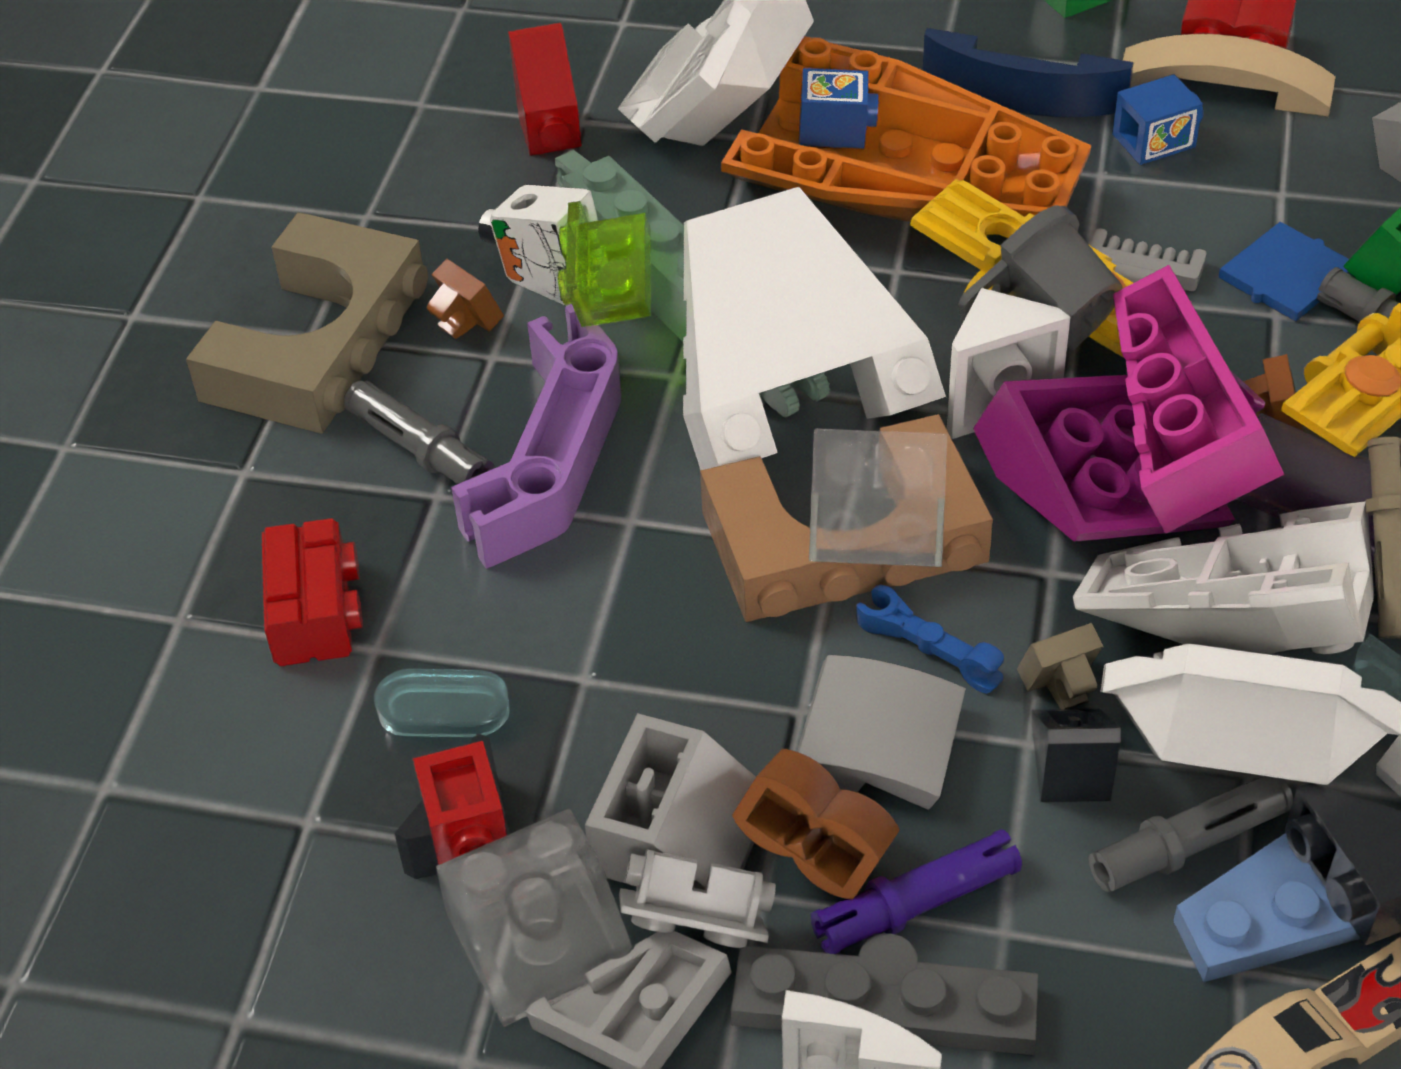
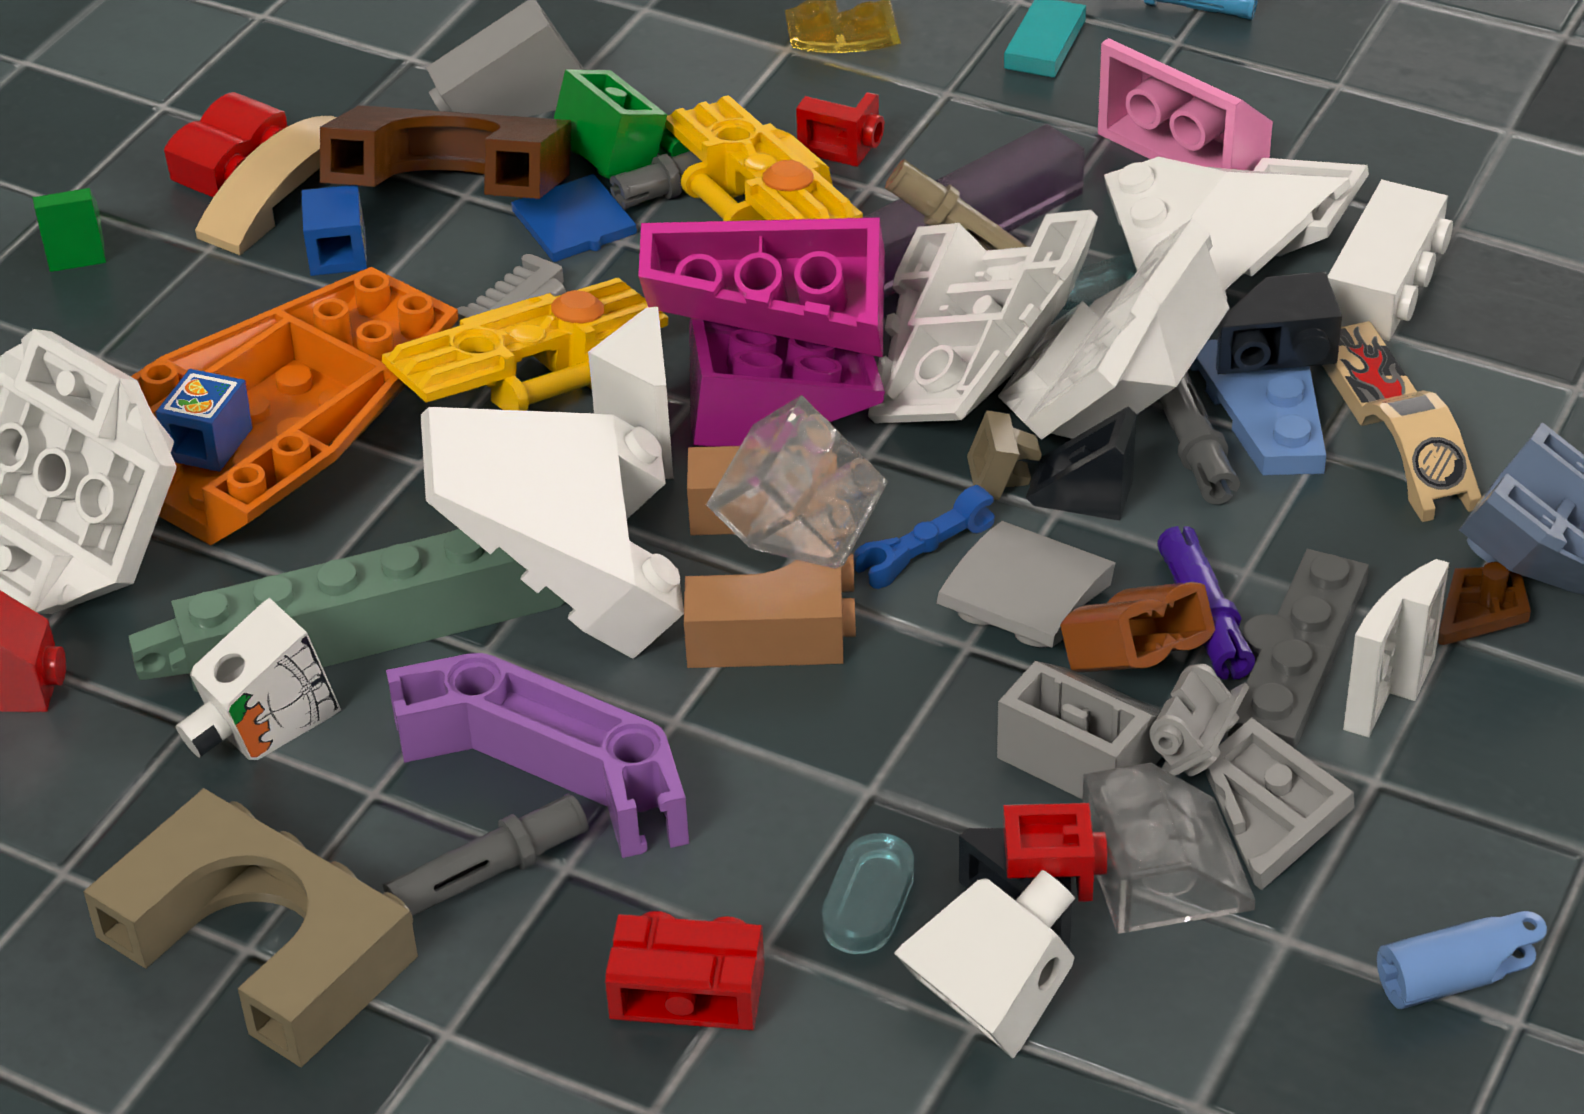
camera: 75 degrees left, 5 degrees down
dark orange tile [427,259,504,339] -> none
clear neon green bracket [558,201,651,327] -> none
dark blue slope [923,28,1134,117] -> none
dark grey container [958,205,1123,350] -> none
none -> reddish brown arch [320,105,571,199]
none -> white torso [894,870,1075,1058]

